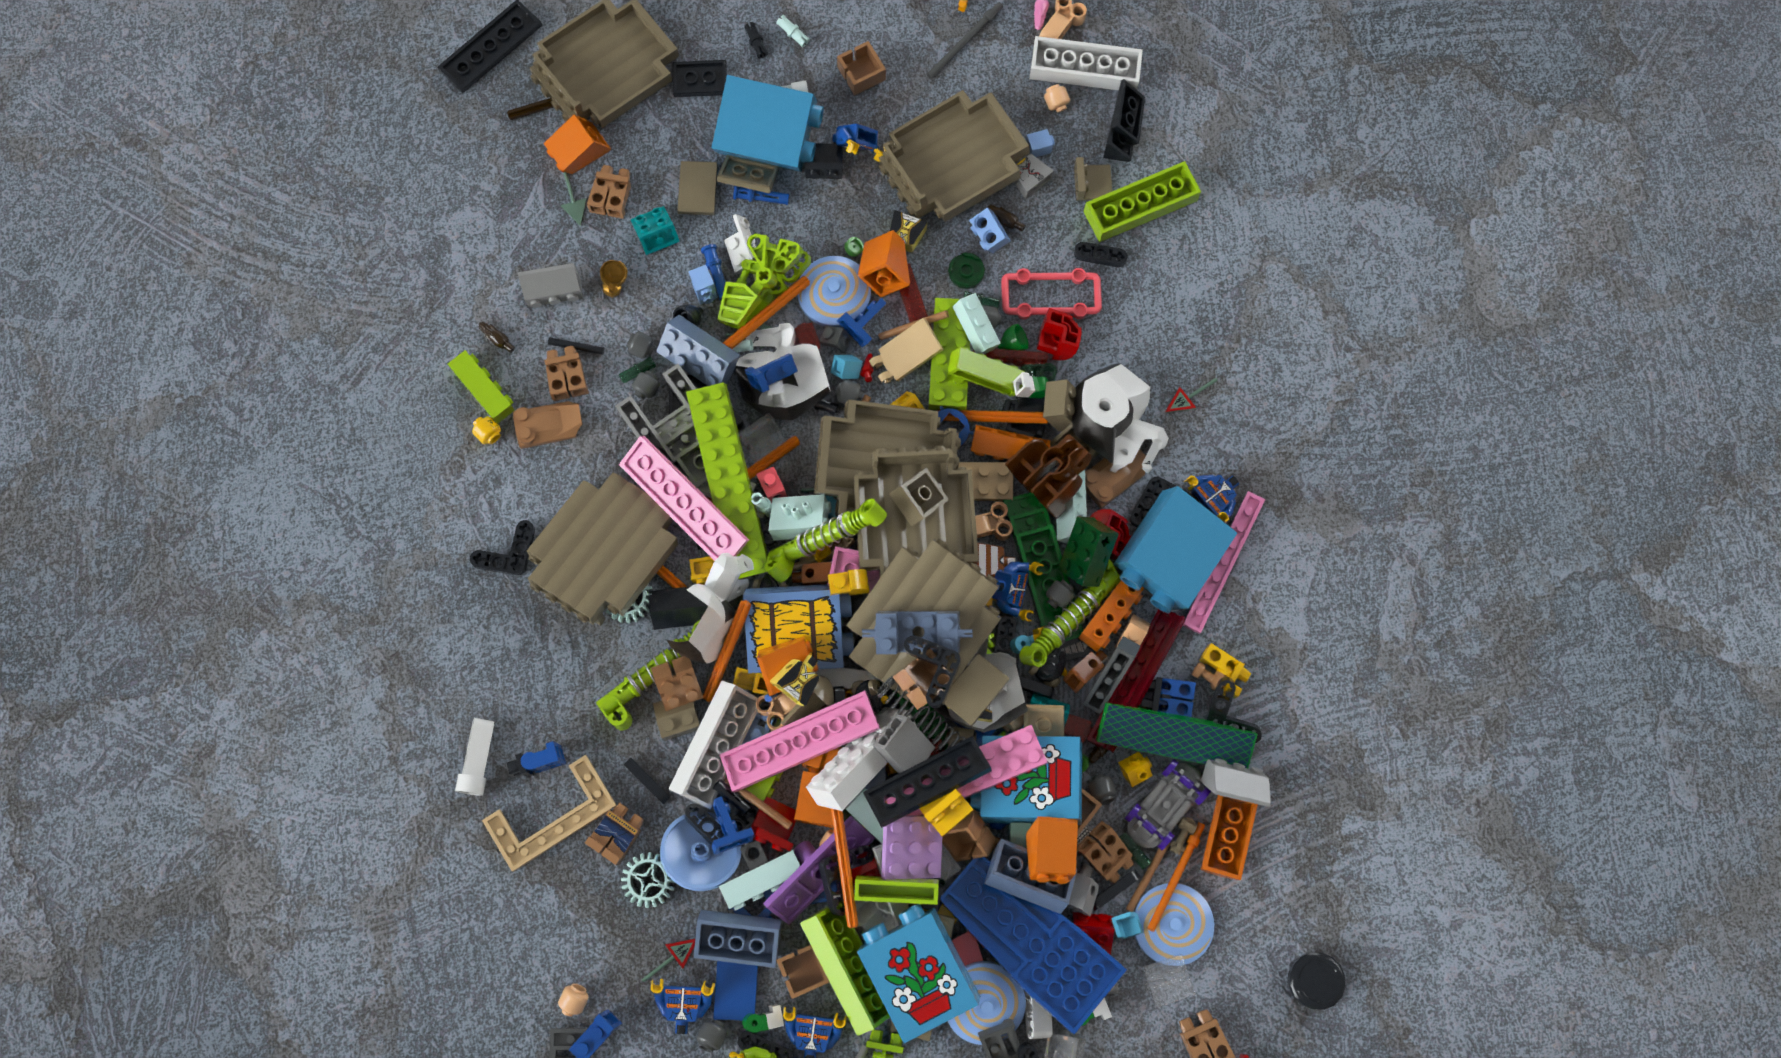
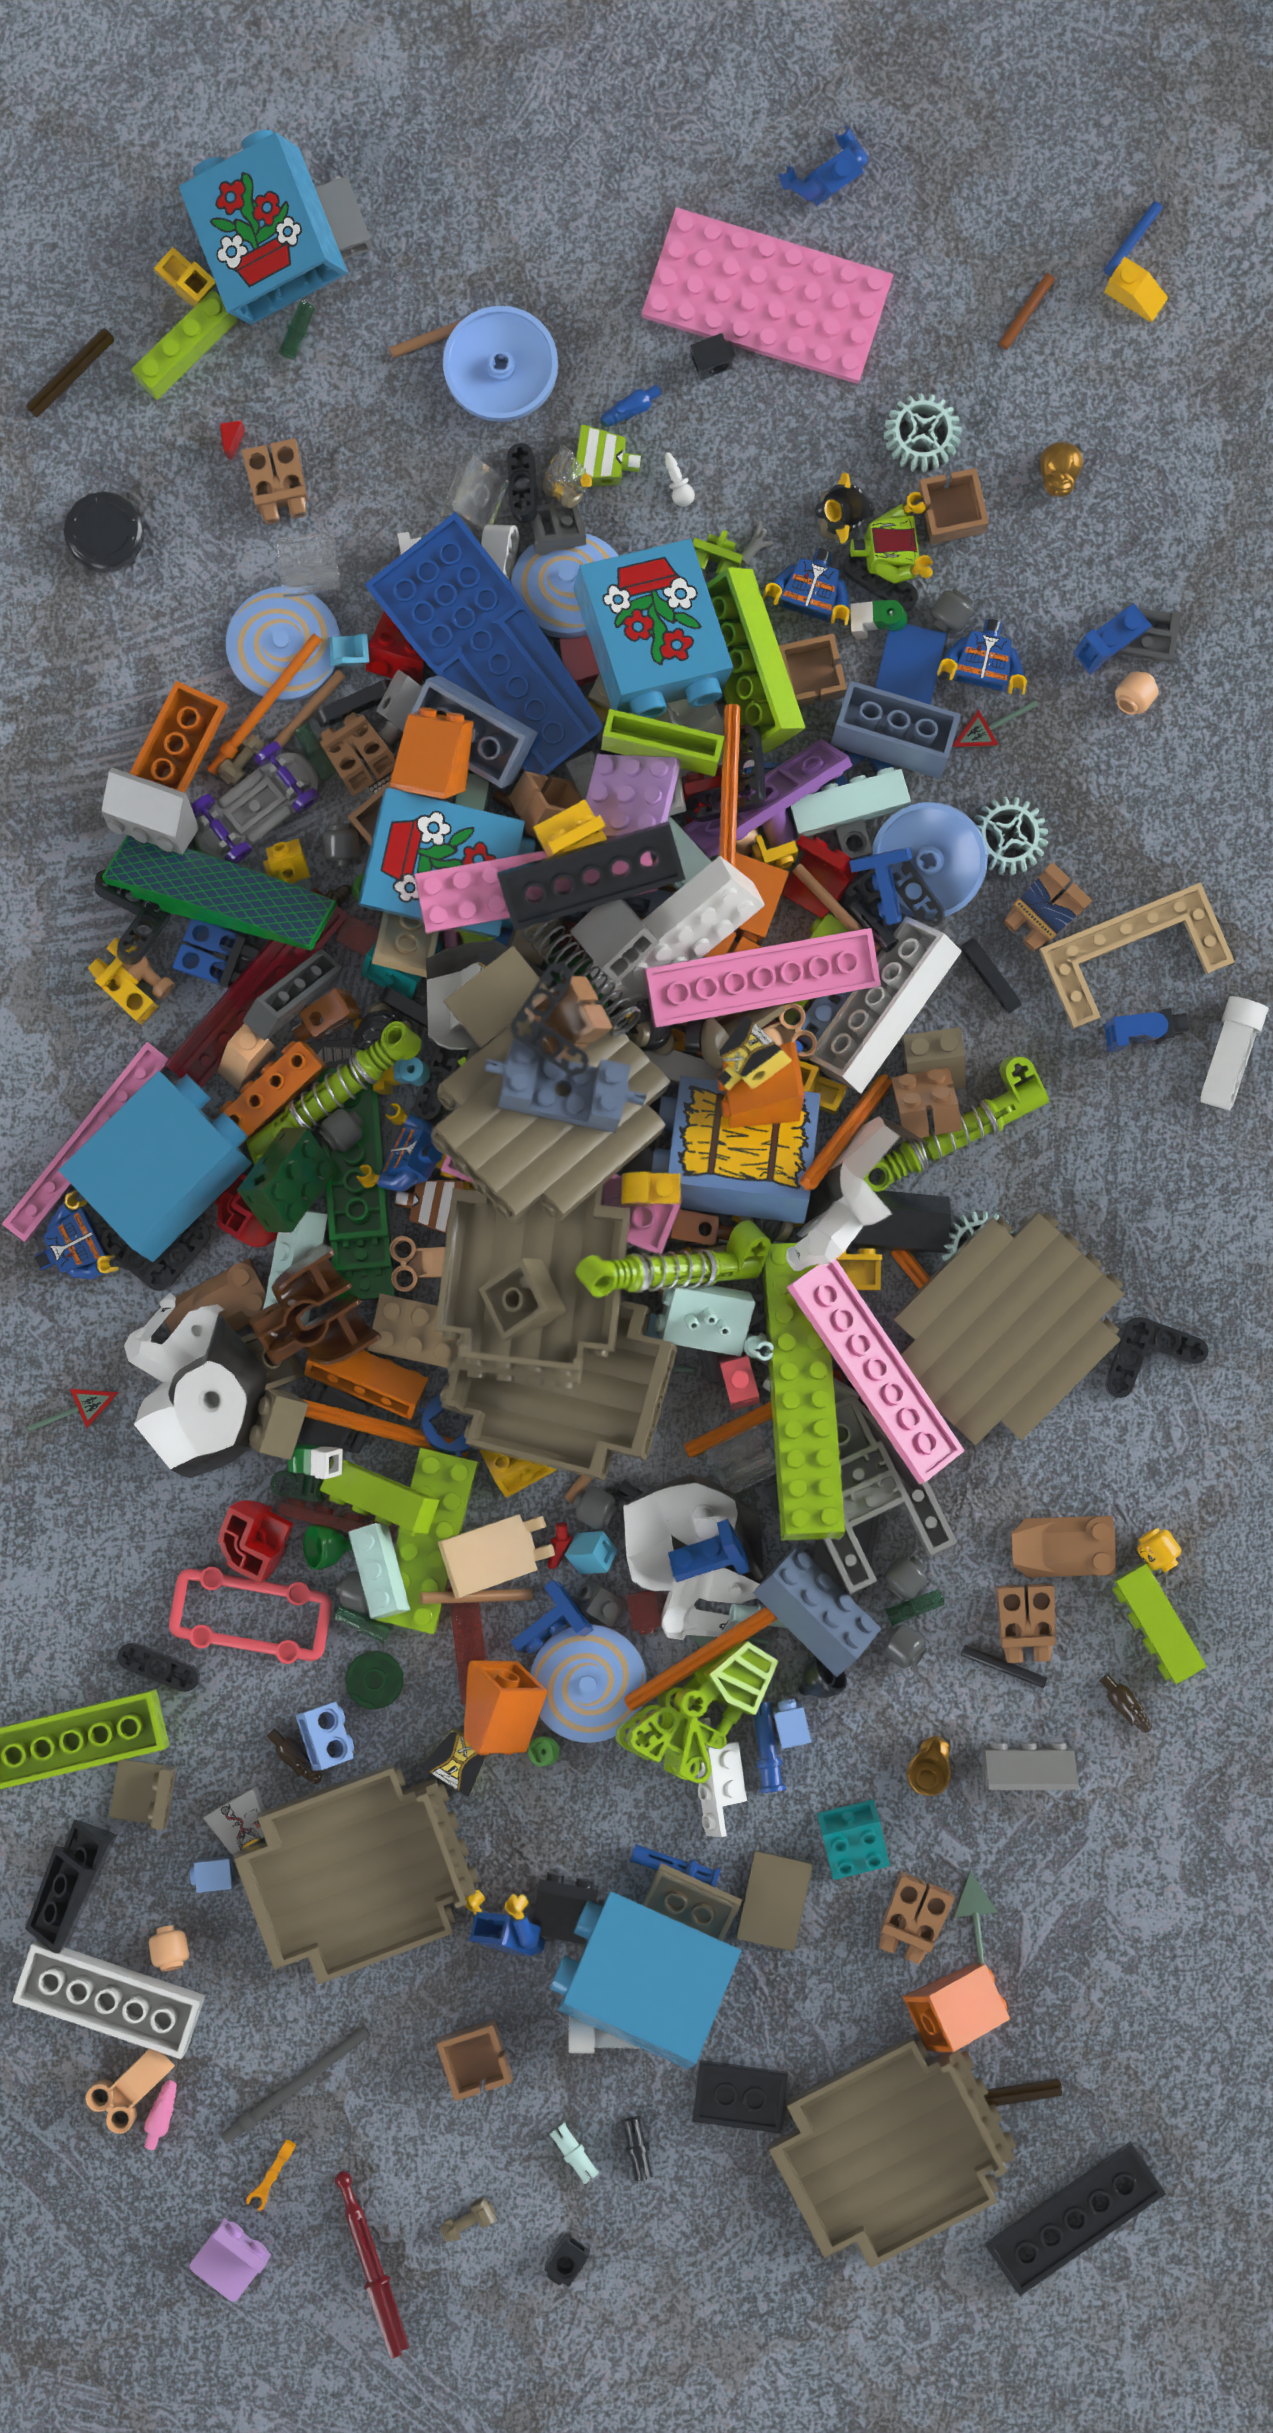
camera: 160 degrees left, 10 degrees up
none -> yellow bracket [751,834,798,870]

